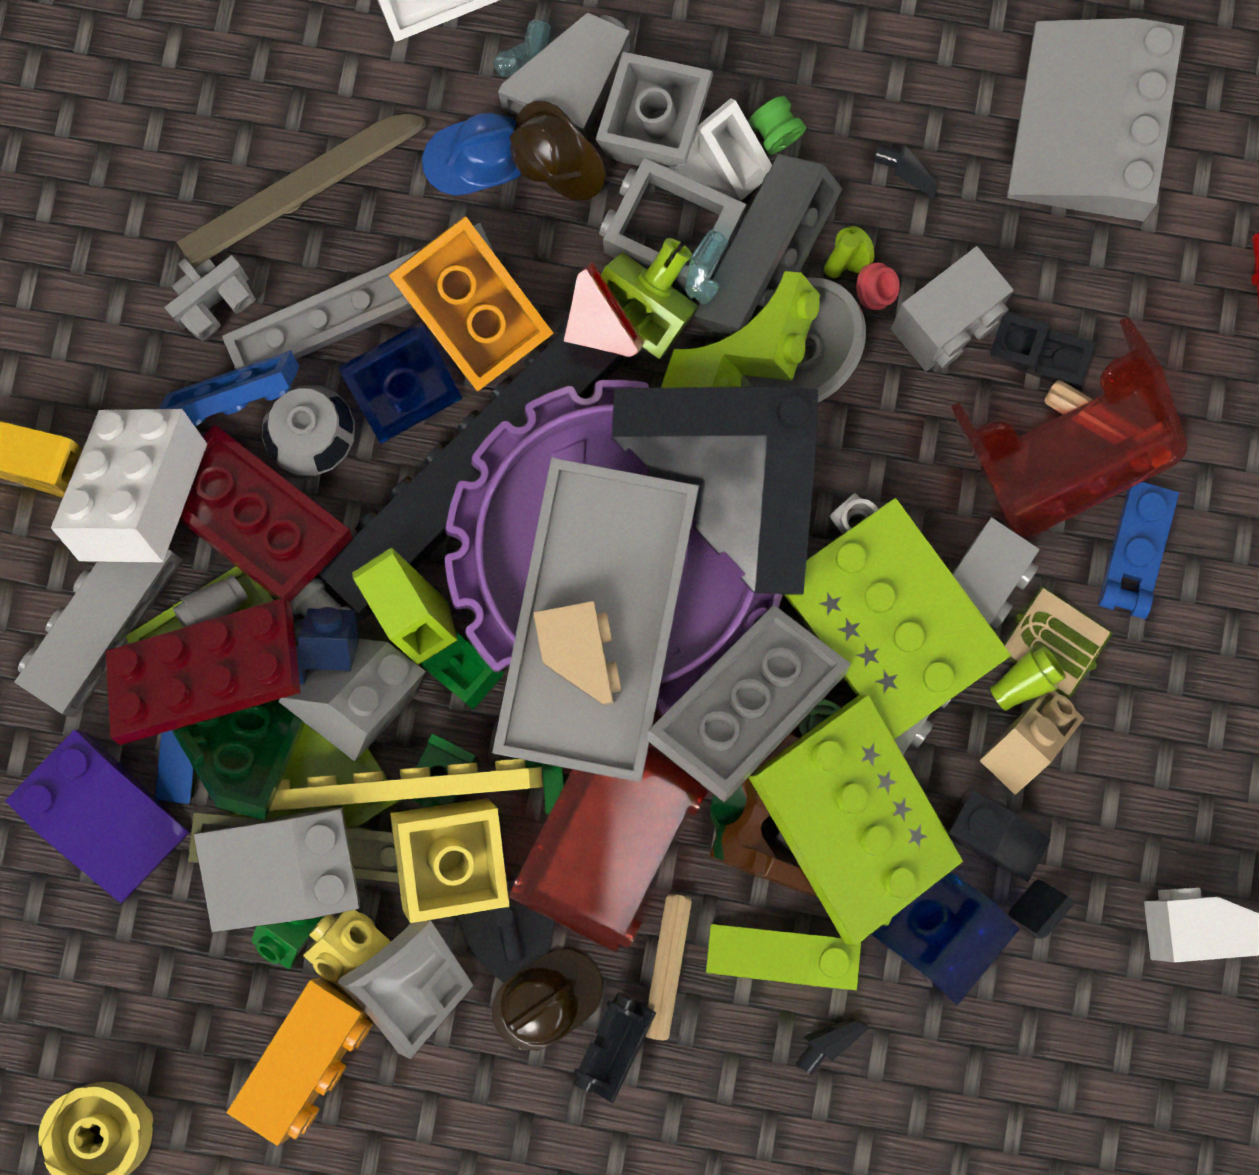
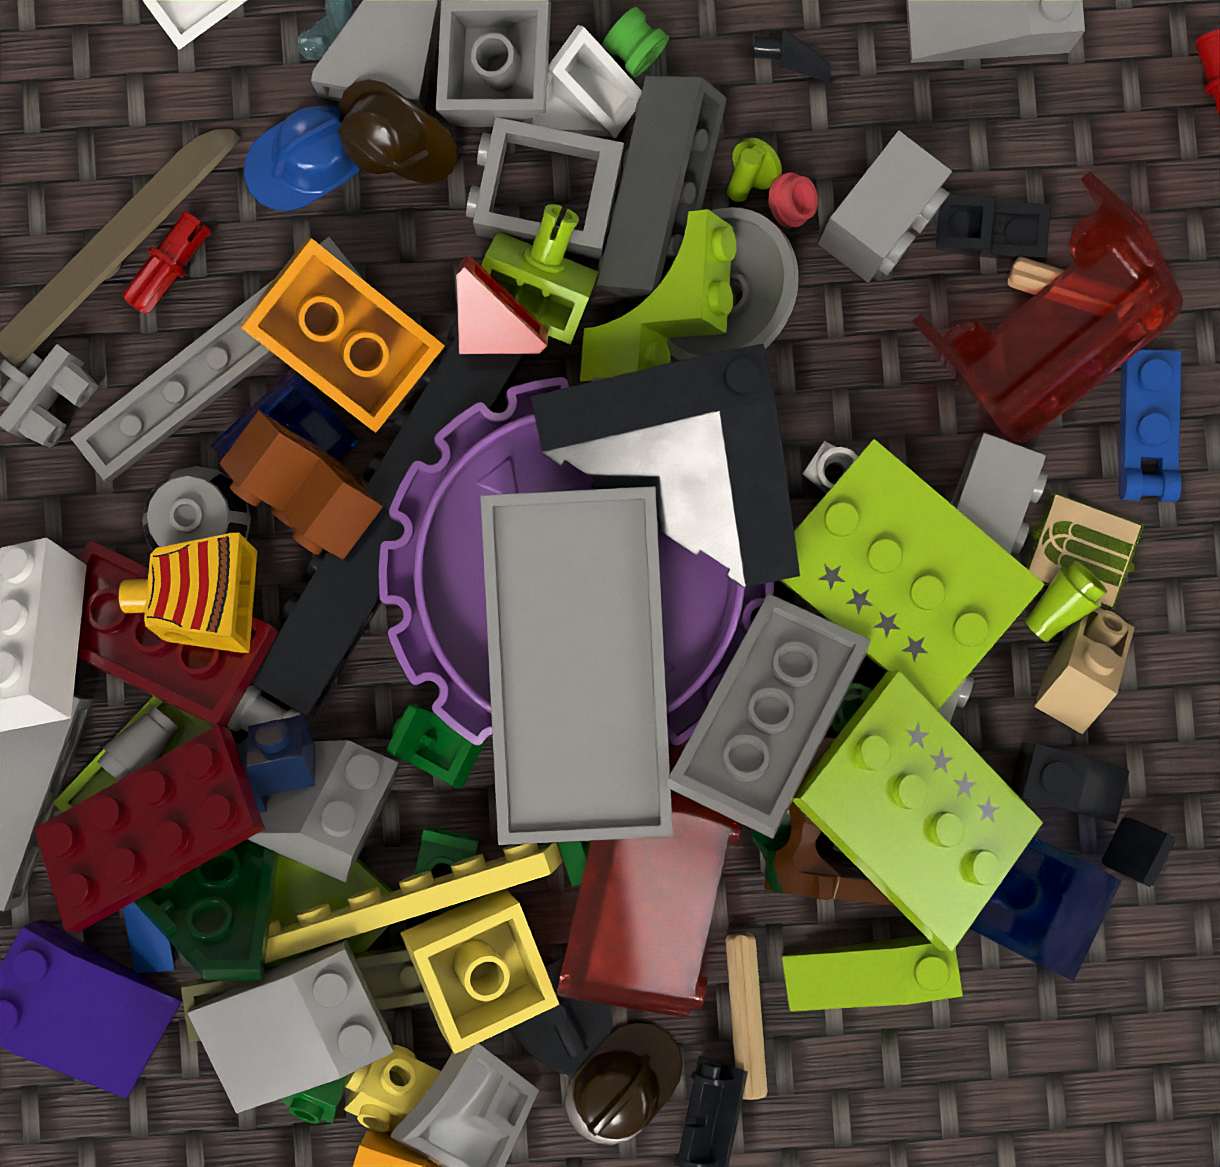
camera: 20 degrees left, 5 degrees up
blue plate [159,350,300,426] -> none
lime slope [352,548,457,665] -> none
tan slope [533,601,622,706] -> none
clear light blue arm [685,230,728,305] -> none
black bar [796,1018,869,1075] -> none
none -> yellow torso [119,533,257,653]
none -> red axle [122,211,212,314]
none -> dark orange brick [219,410,383,560]

